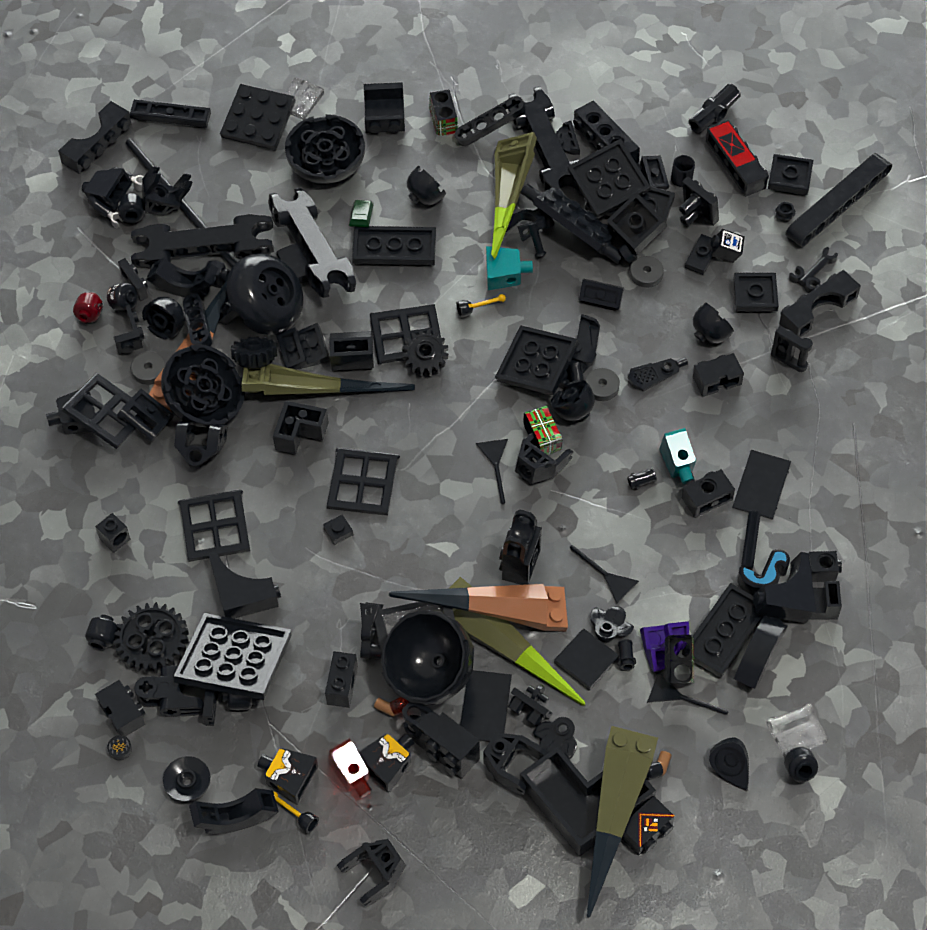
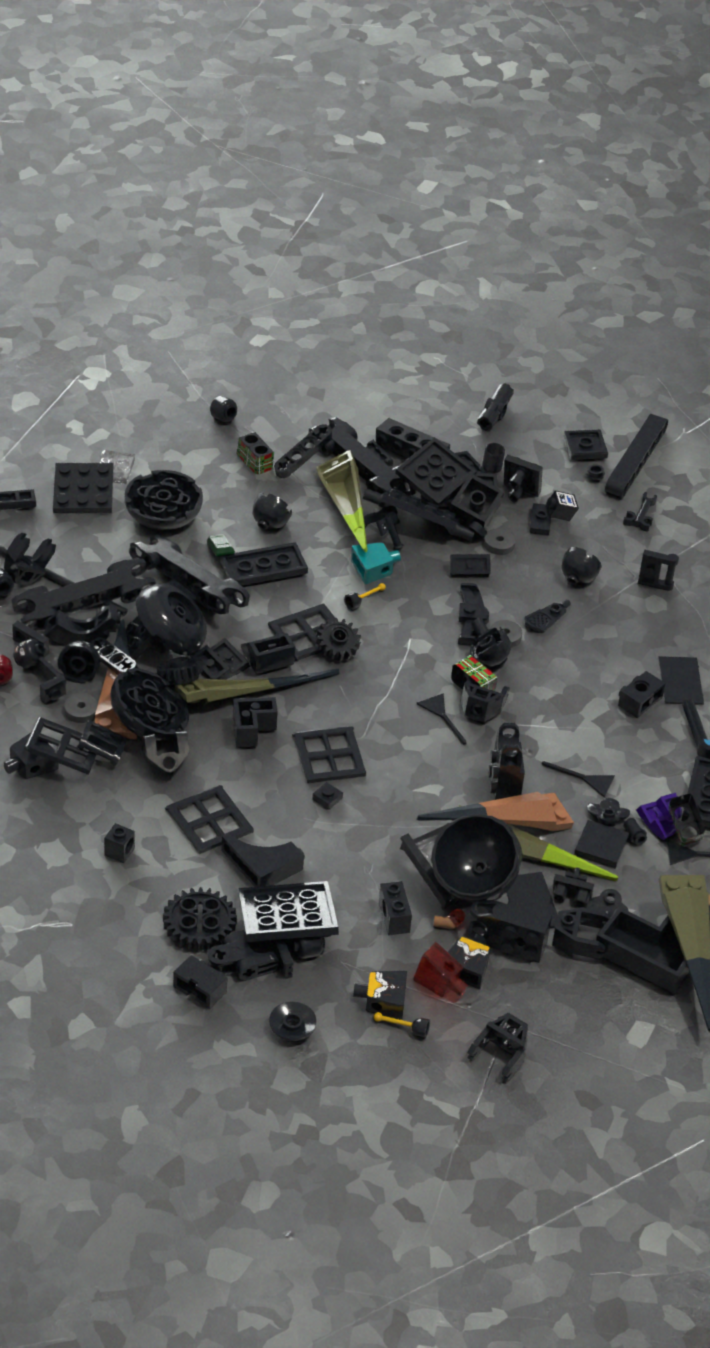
camera: 25 degrees left, 15 degrees down
black head [85,615,119,650] -> none
black tile [107,735,132,760] -> none
black arch [189,788,279,834] -> none
black piece [360,602,400,659] -> none
black panel [364,82,405,133] -> none
black plate [495,325,579,396] -> none
black pin [627,468,657,490] -> none
teal torso [659,428,696,485] -> none
black brick [693,353,744,397] -> none
black brick [706,120,769,197] -> none
black plate [733,273,779,311] -> none
black arch [779,270,861,337] -> none
none -> black head [210,396,237,423]

